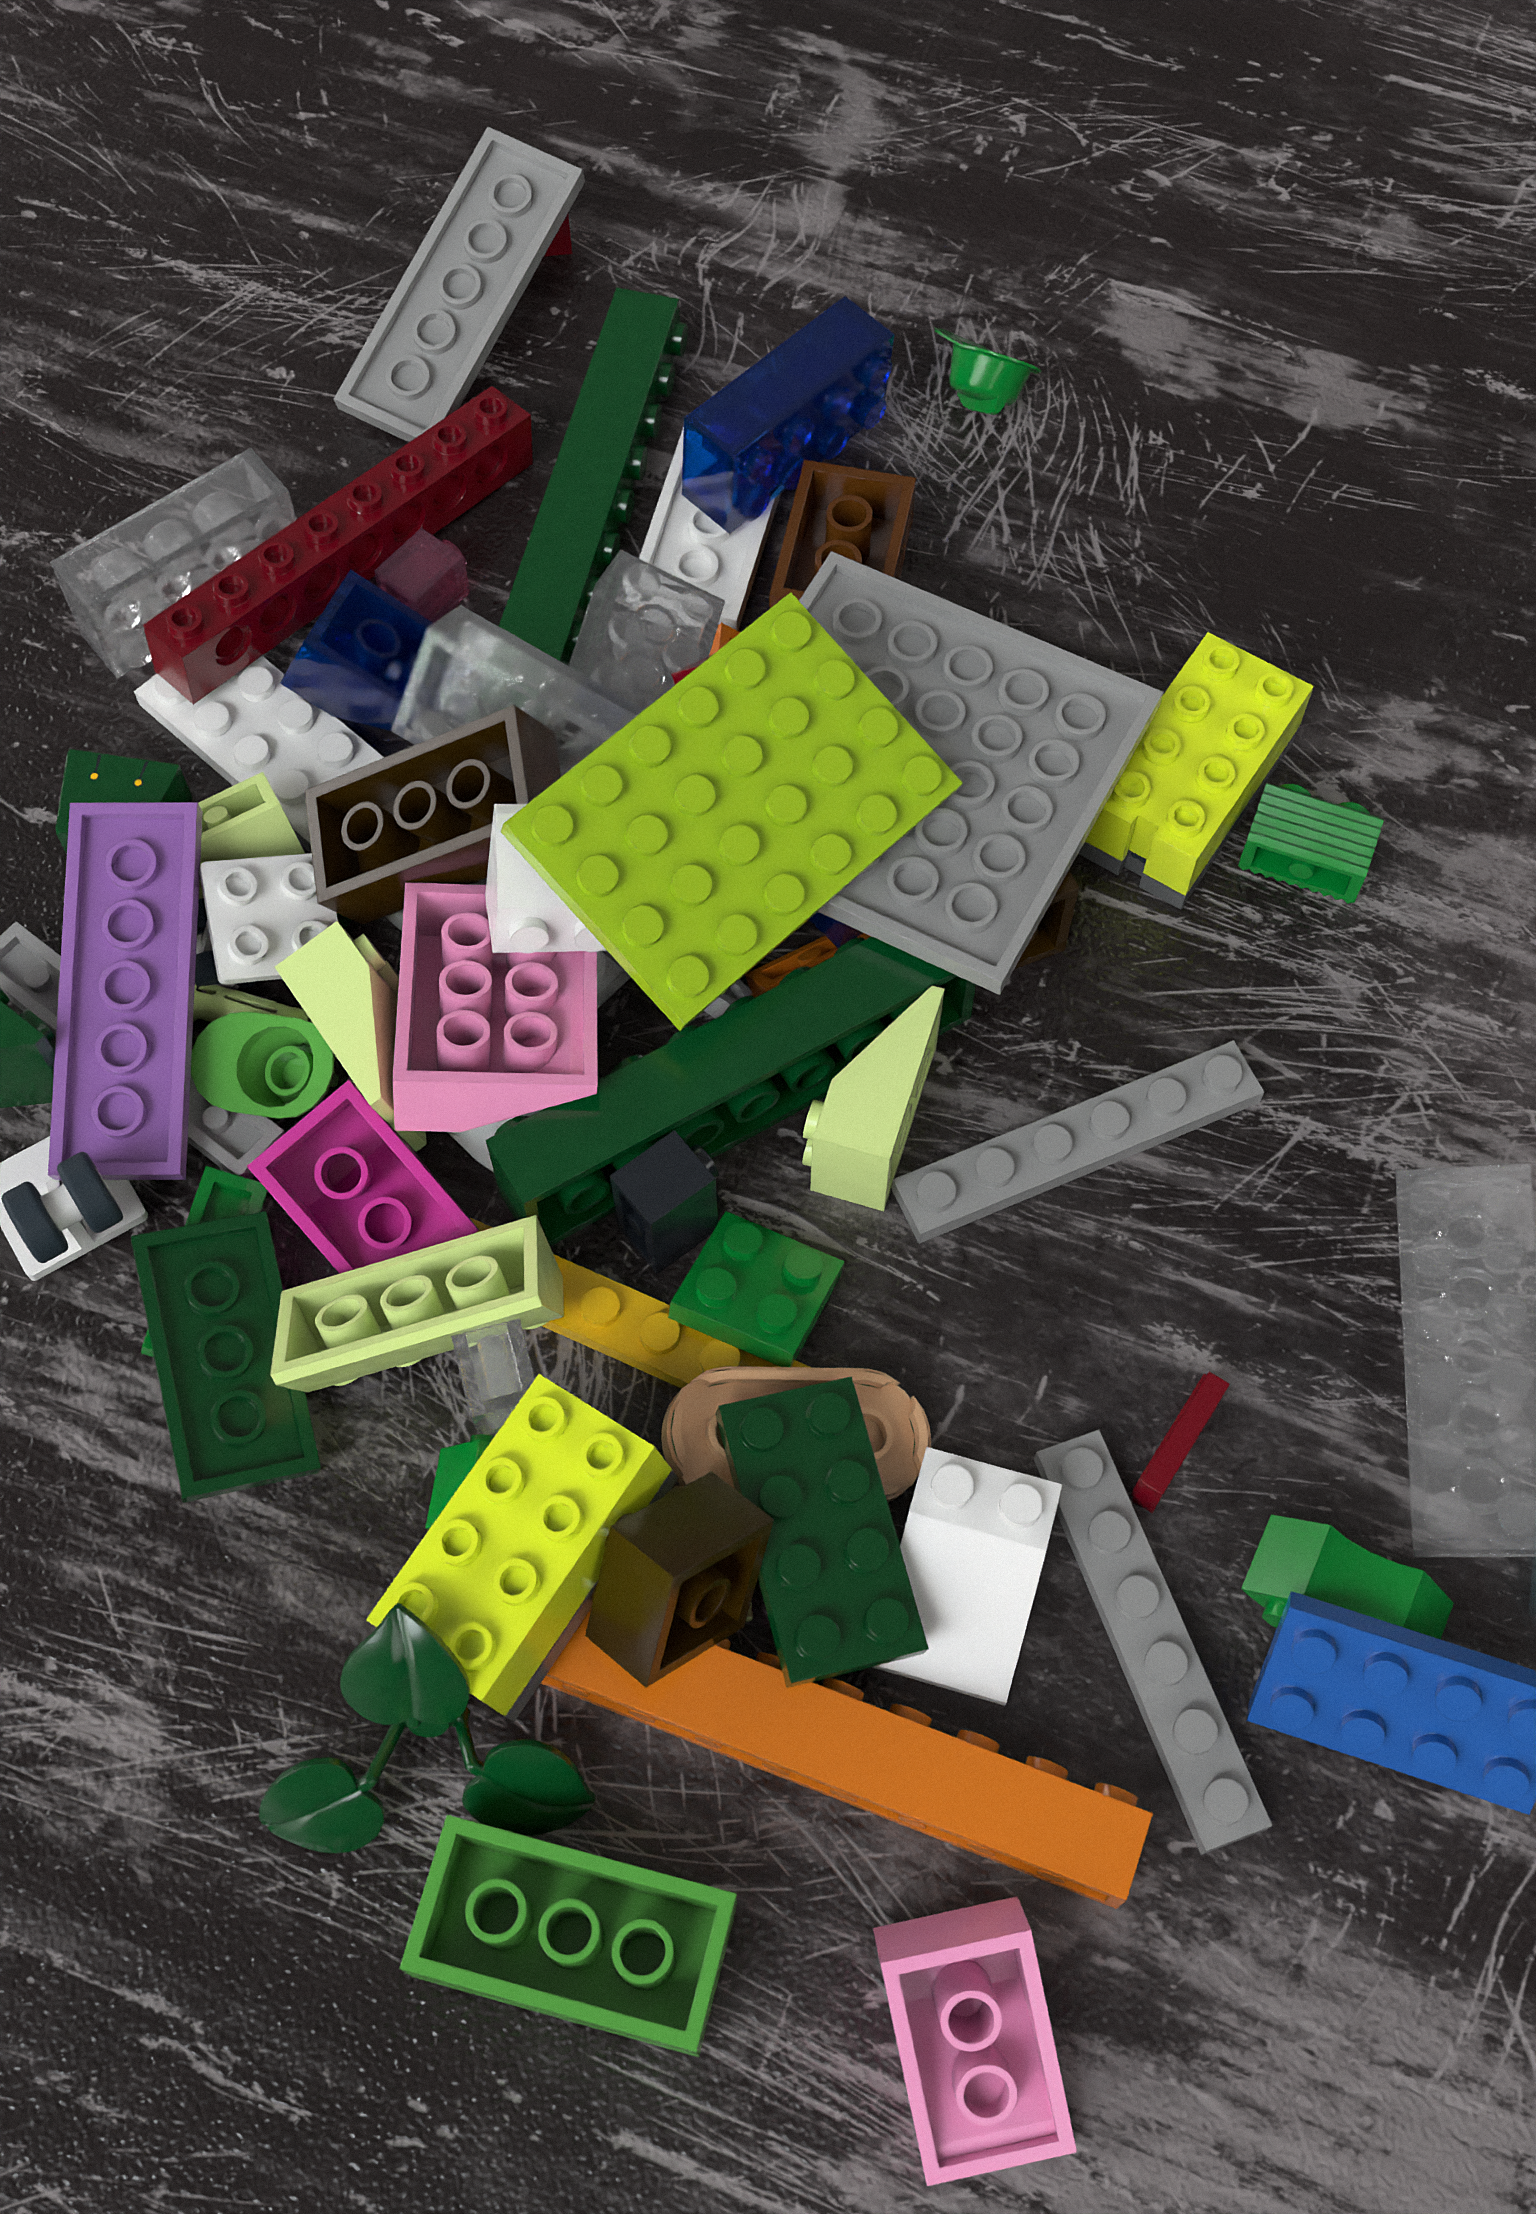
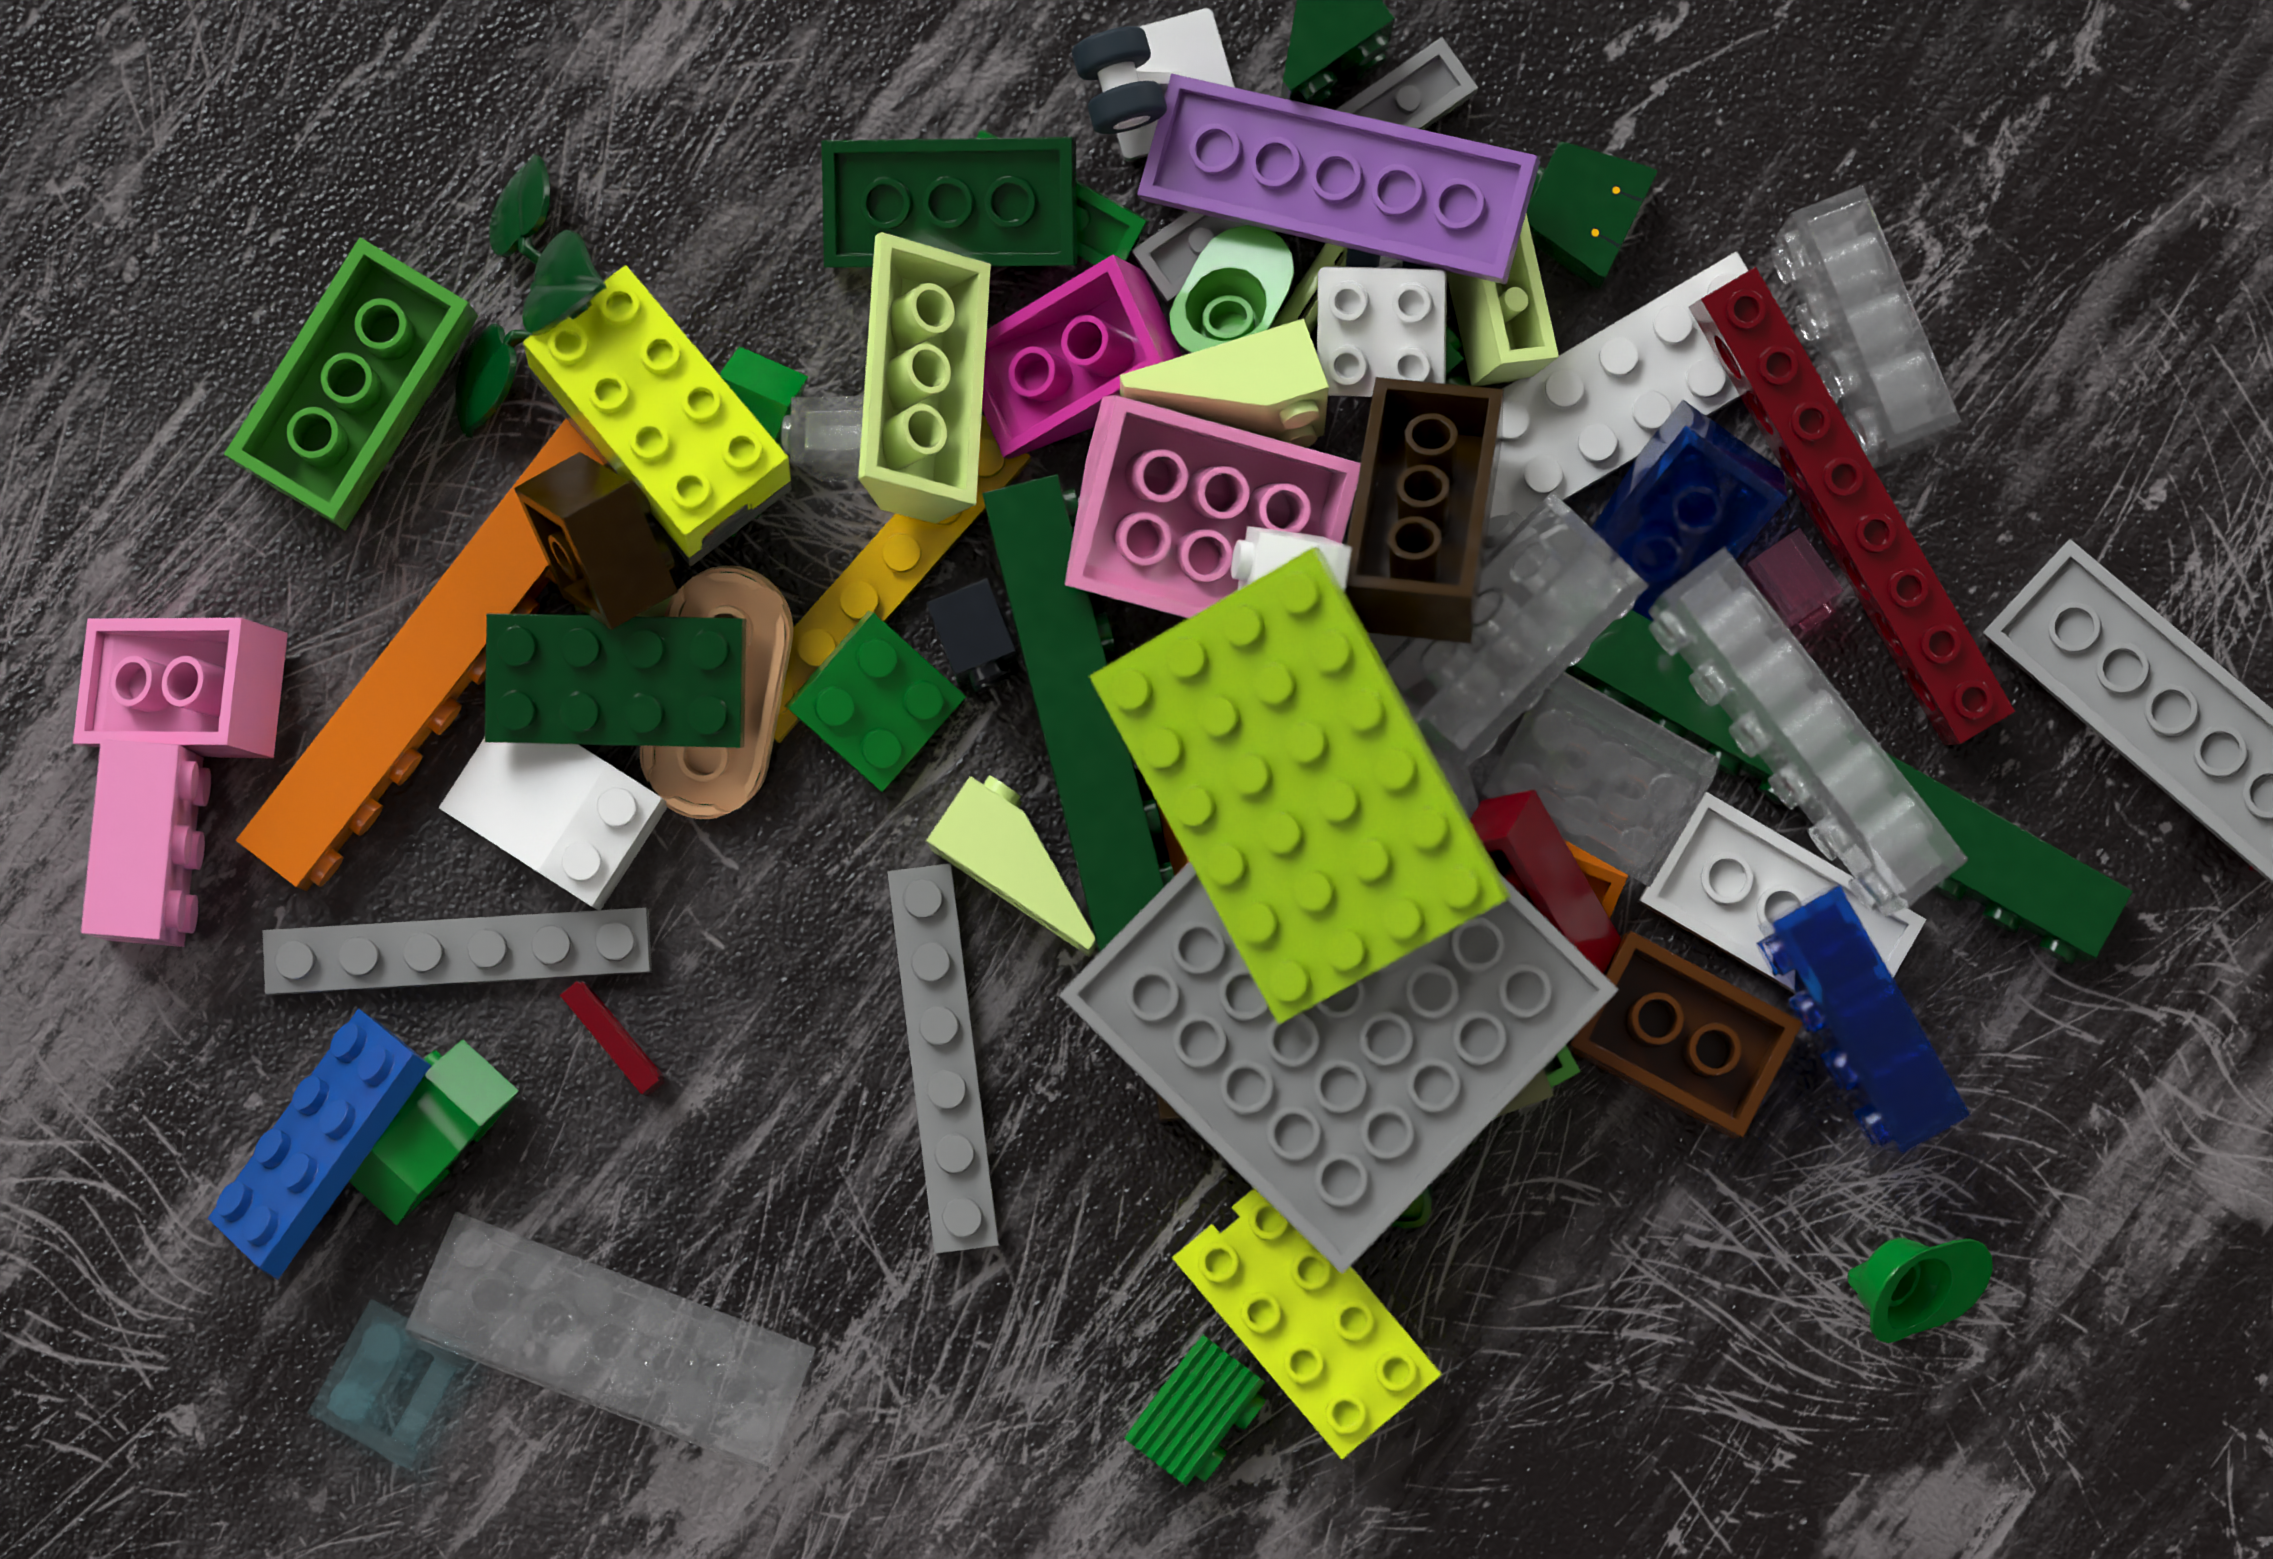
camera: 105 degrees right, 20 degrees up
none -> bright pink brick [81,738,211,947]
none -> clear brick [1648,548,1968,917]

